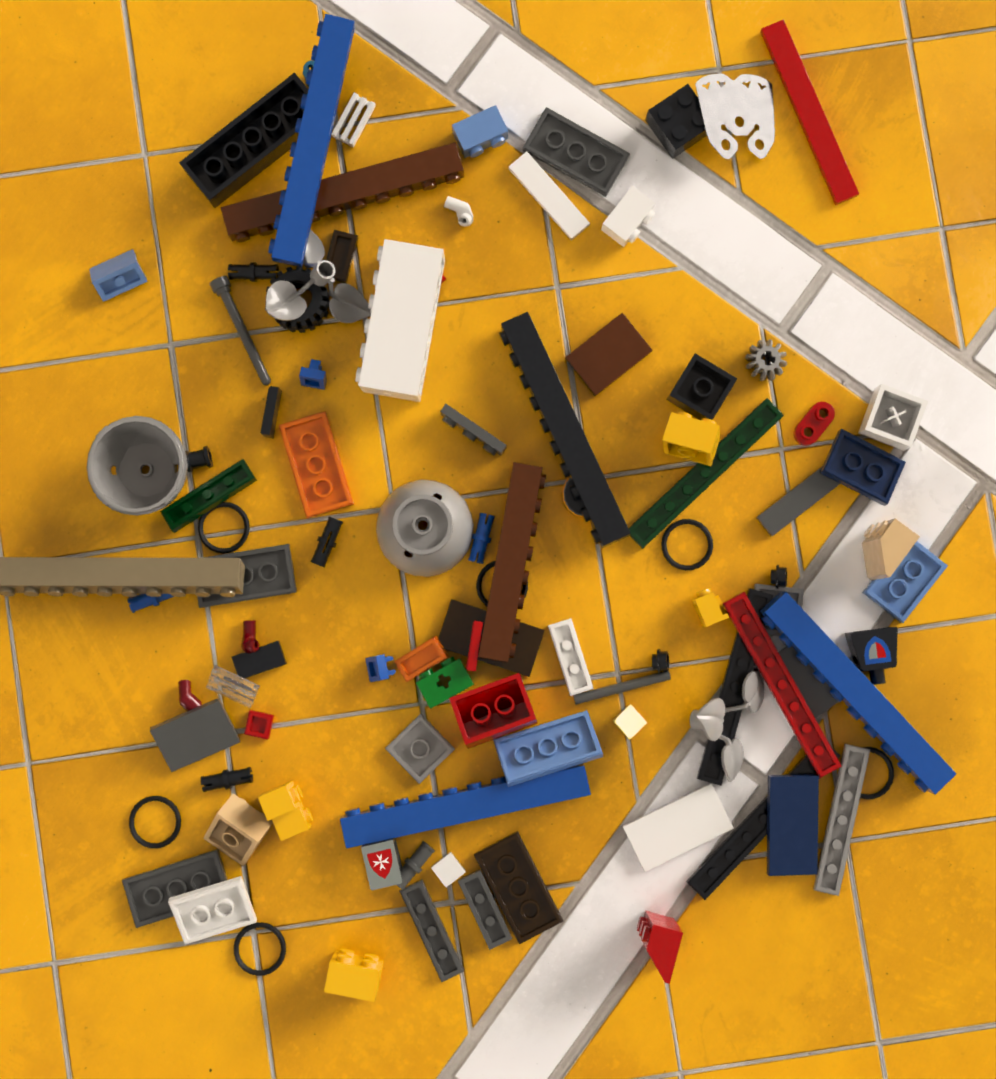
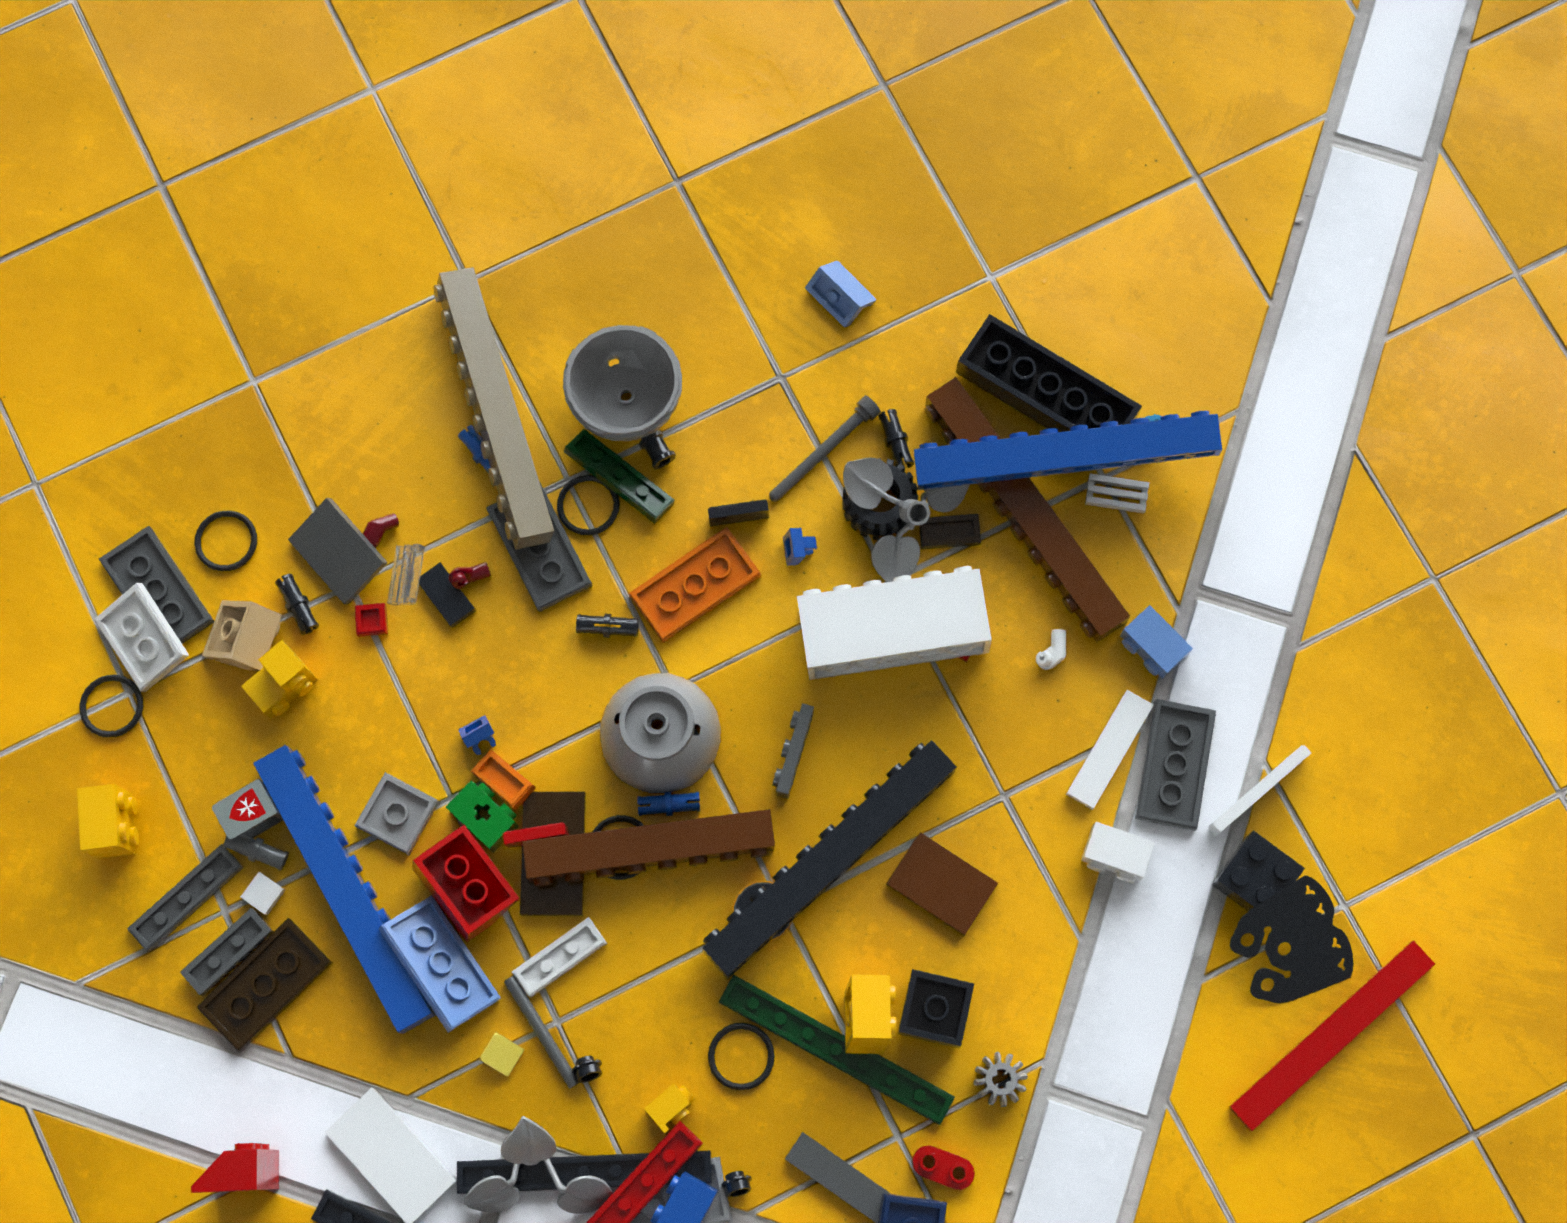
camera: 75 degrees right, 10 degrees down
none -> white tile [1208,745,1311,837]

